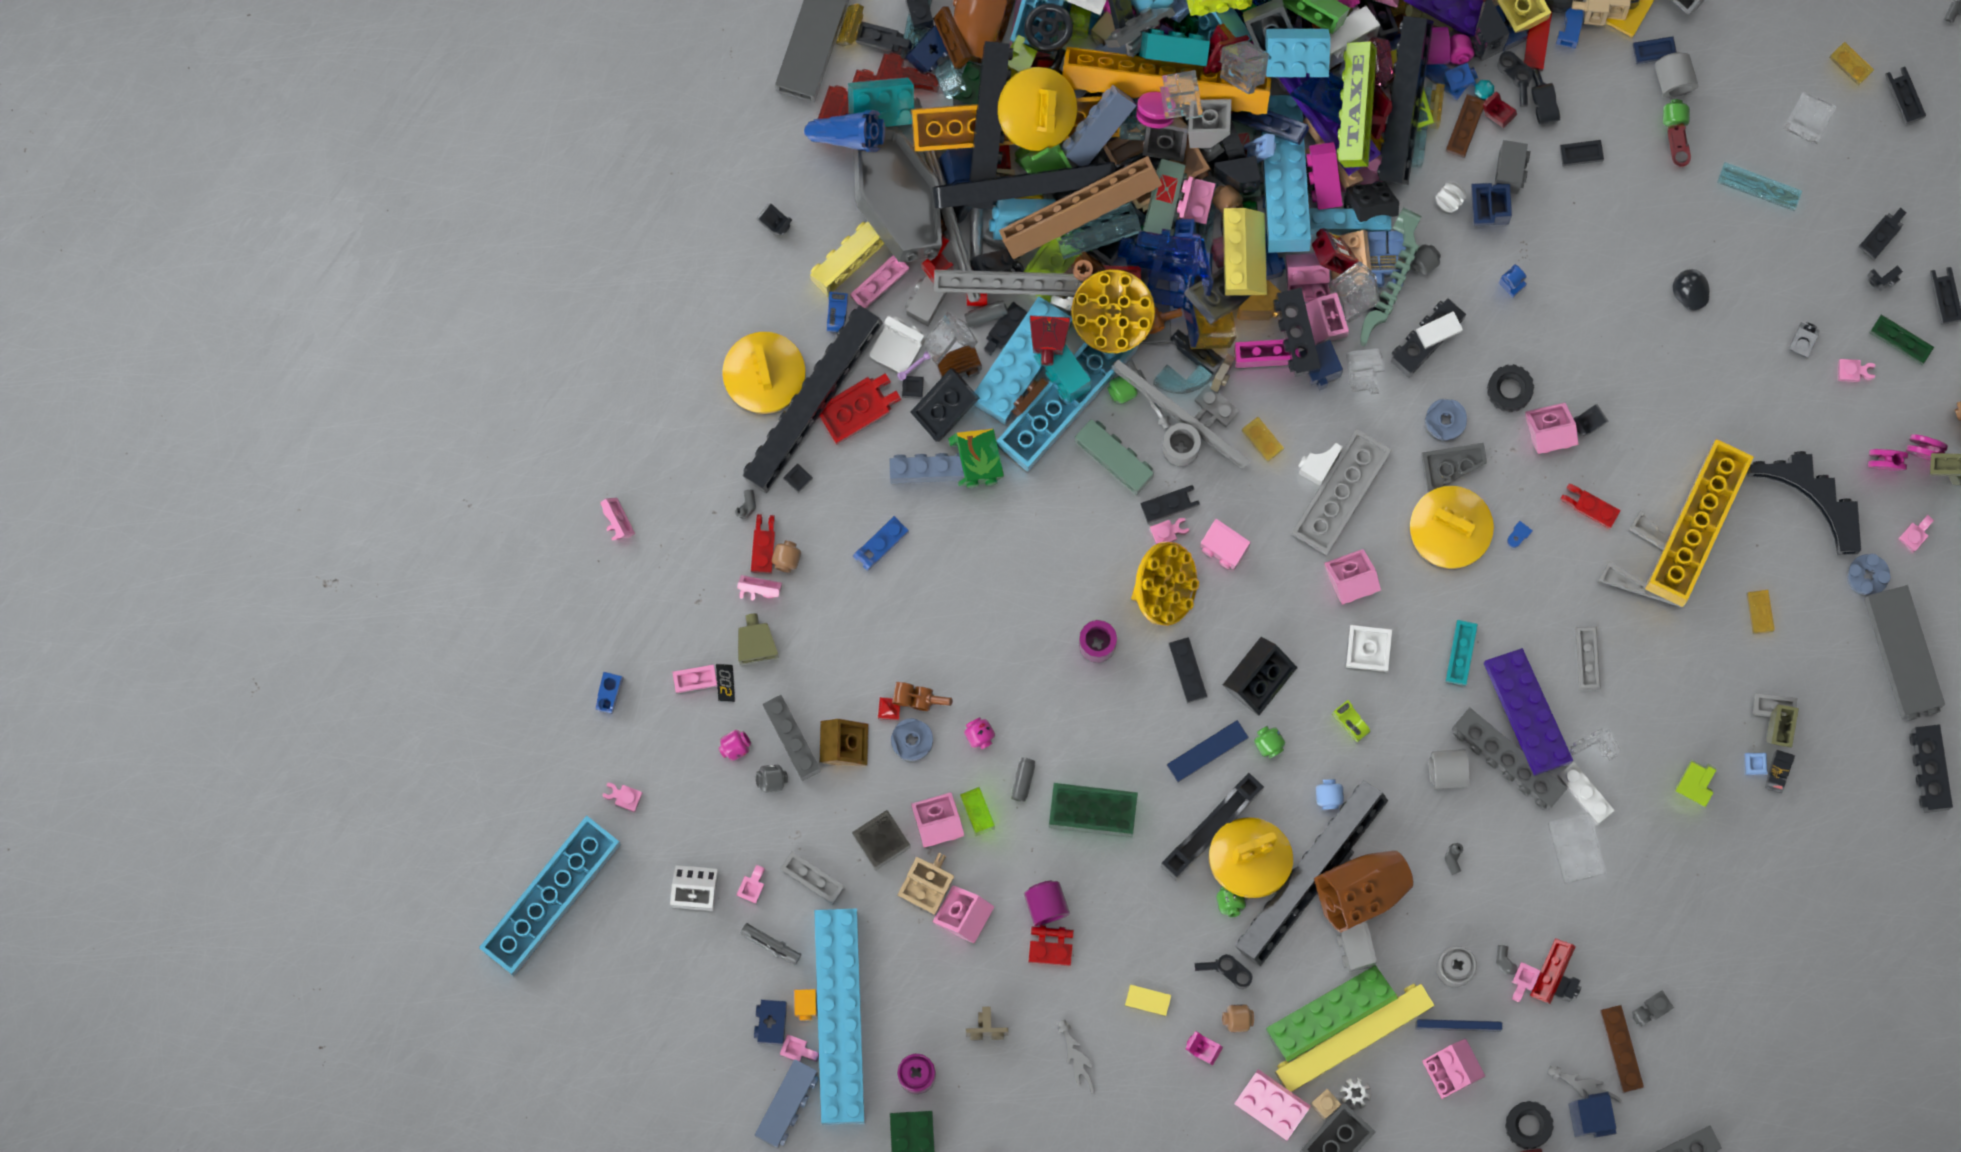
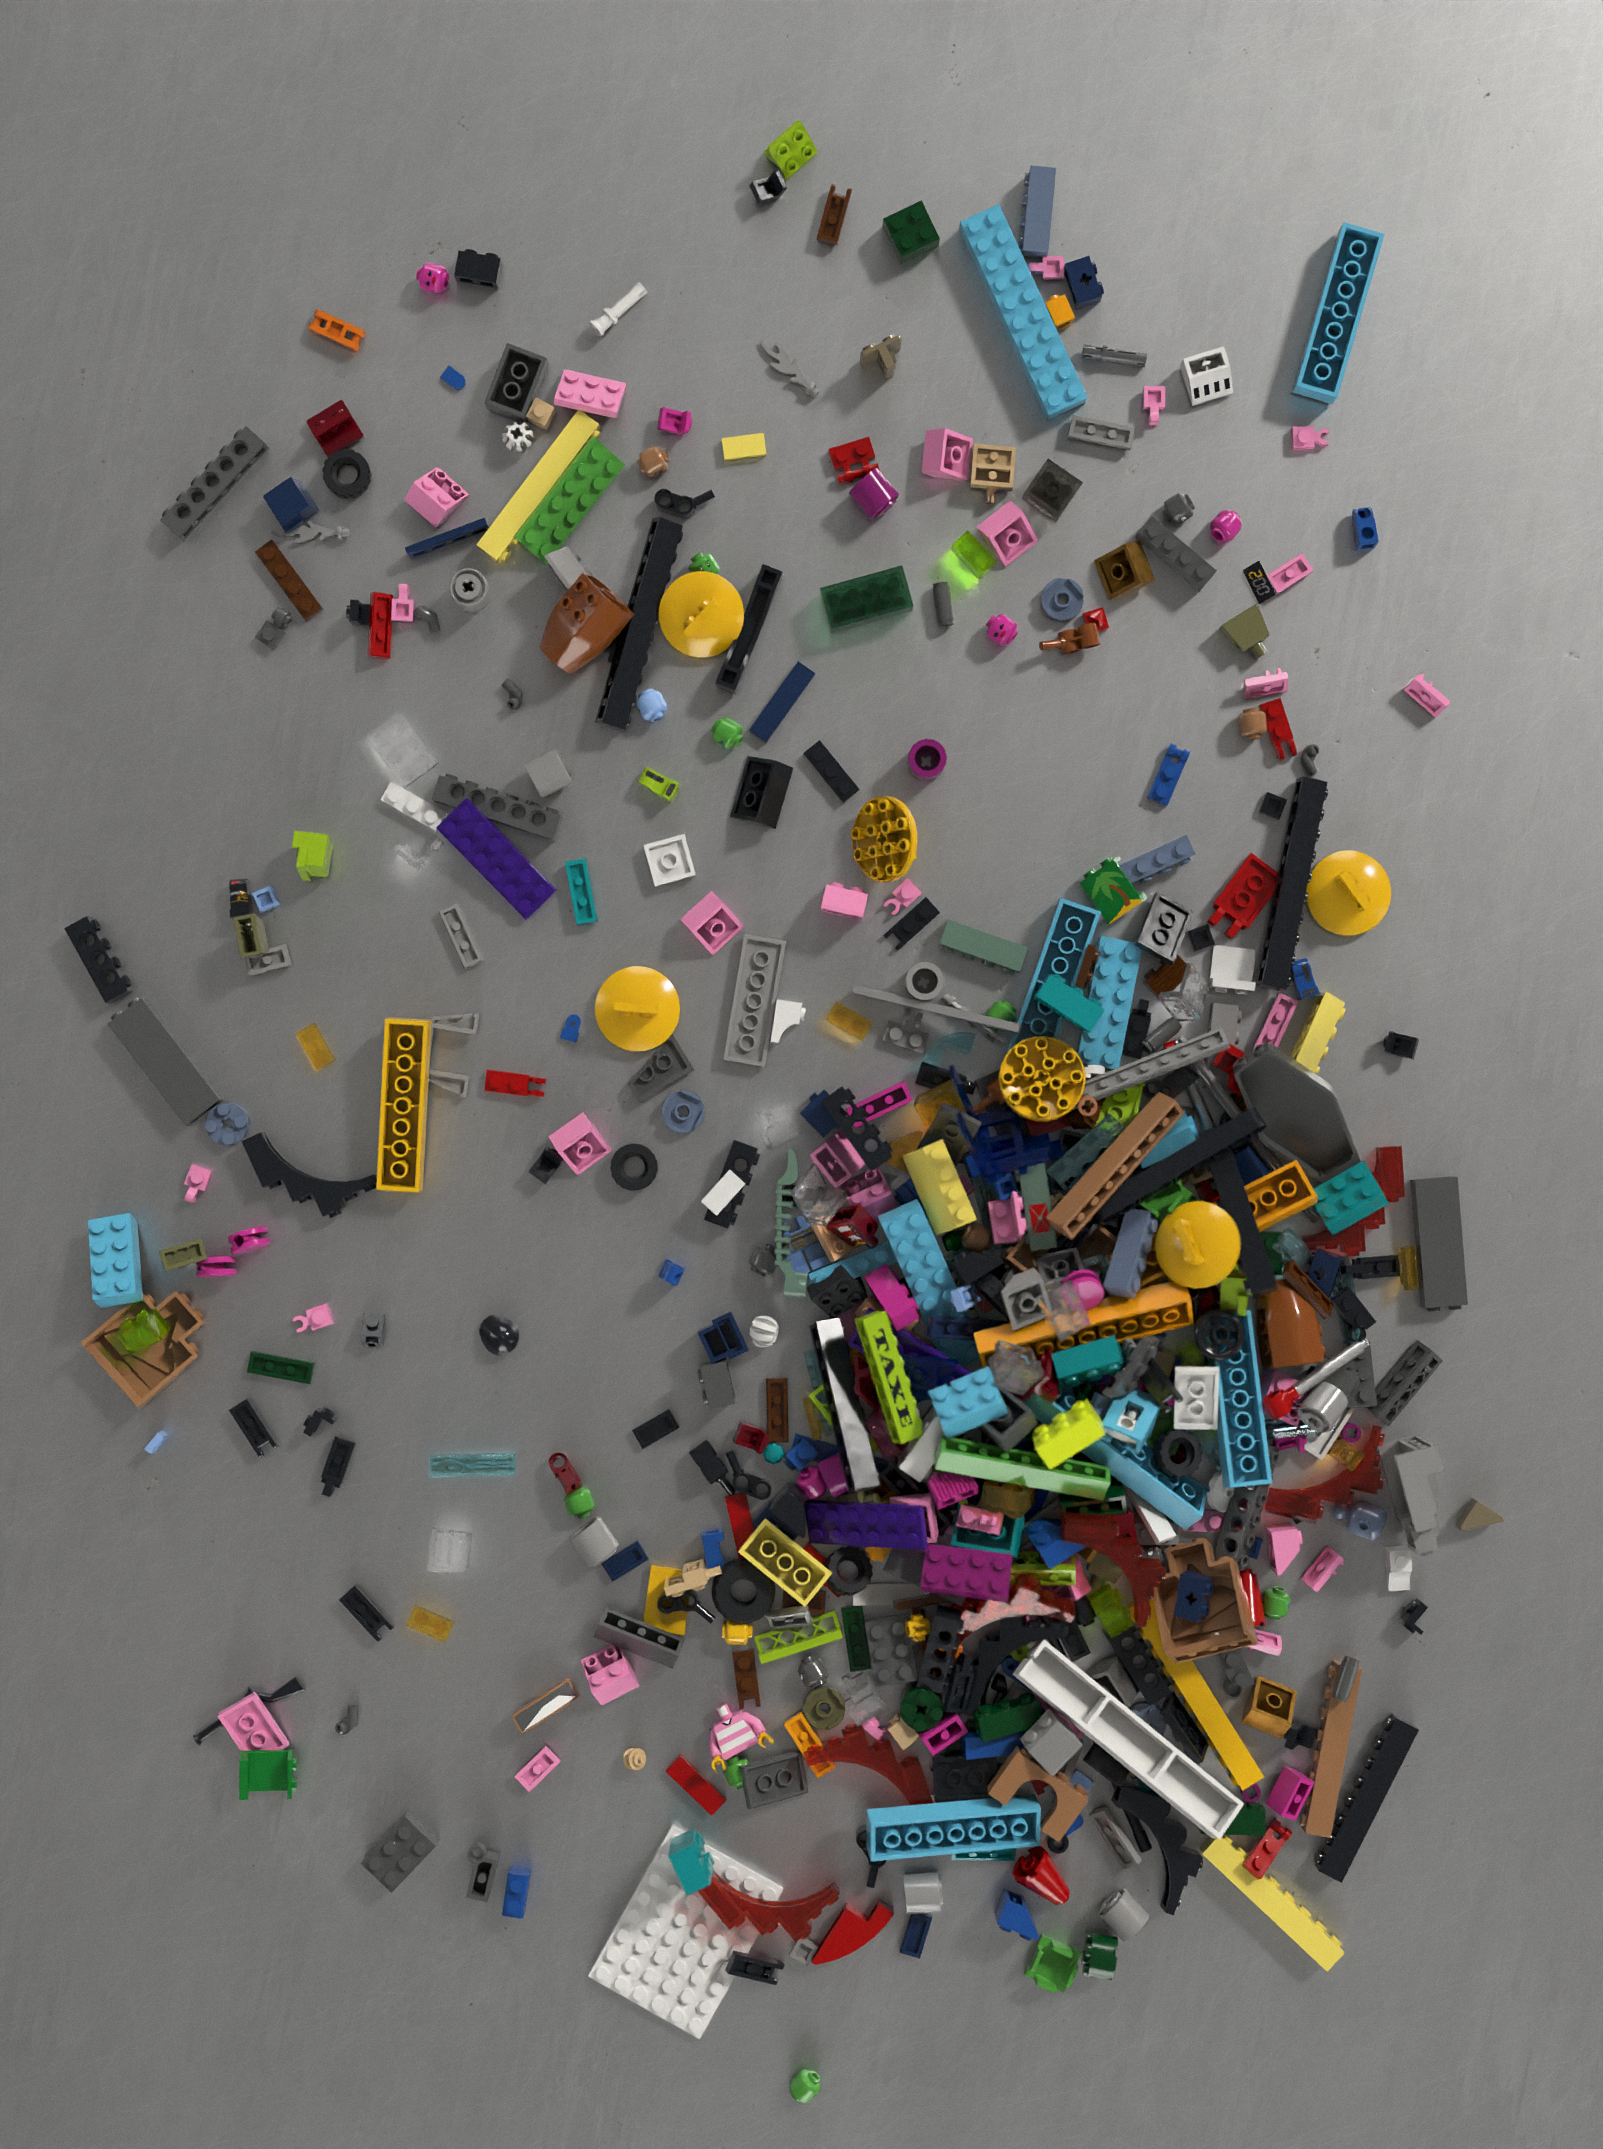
camera: 155 degrees right, 10 degrees up
blue cone [804,110,885,152] -> none
lavender hinge [897,351,931,380] -> none
magenta piece [897,1053,936,1095] -> none
dark red torso [1030,315,1070,366] -> none
dark tan plate [1210,354,1235,392] -> none

